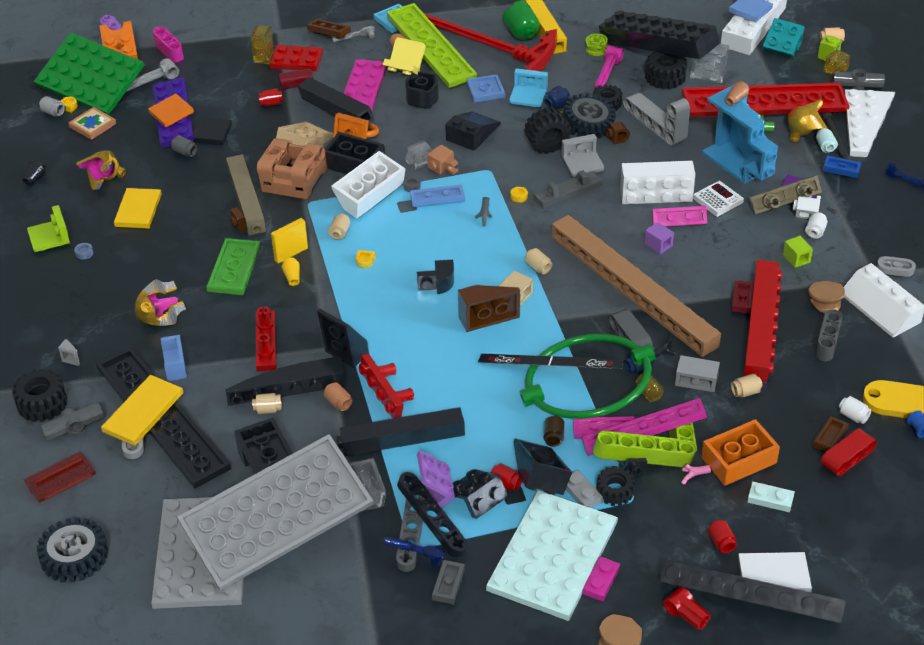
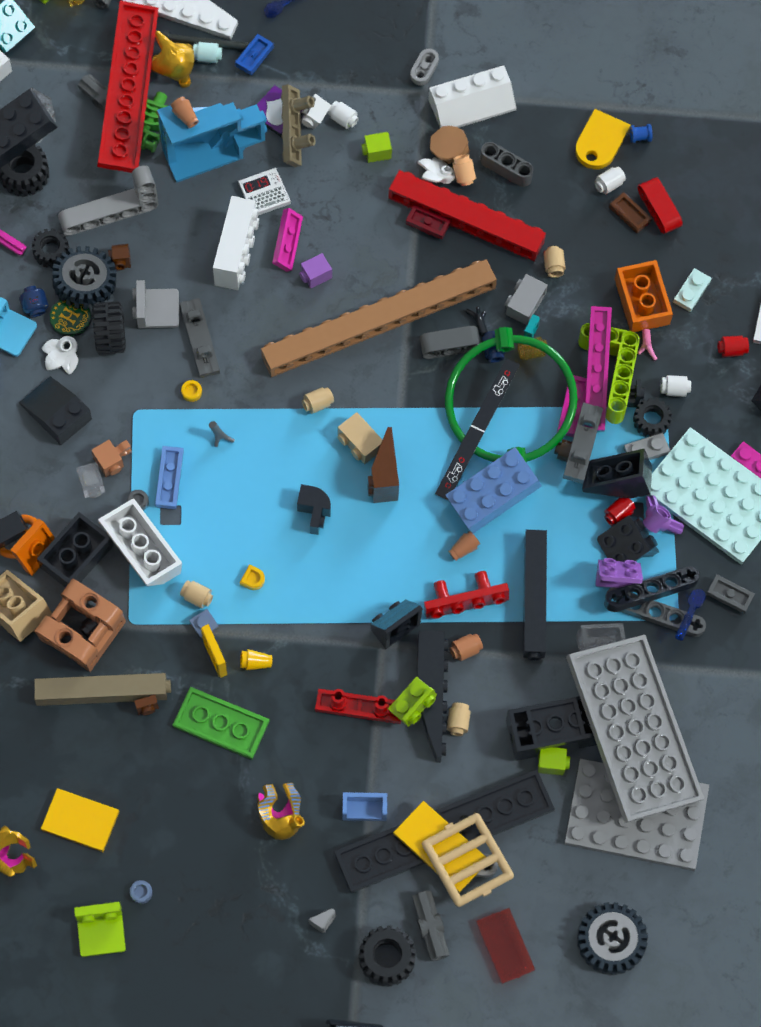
camera: 80 degrees left, 25 degrees up
none -> white plate [42,336,79,375]
none -> sand blue plate [189,609,219,639]
none -> lime bracket [388,676,437,727]
none -> white plate [418,158,455,184]
none -> tan bar [422,813,514,907]
none -> medium blue brick [446,447,542,533]
none -> nougat cone [448,531,480,561]
none -> light nougat brick [453,154,476,186]
none -> teal tile [524,314,540,338]
none -> lime brick [538,747,570,776]
none -> dark grey hinge [563,402,603,484]
none -> medium lavender axle [643,495,684,534]
none -> white brick [661,375,691,397]

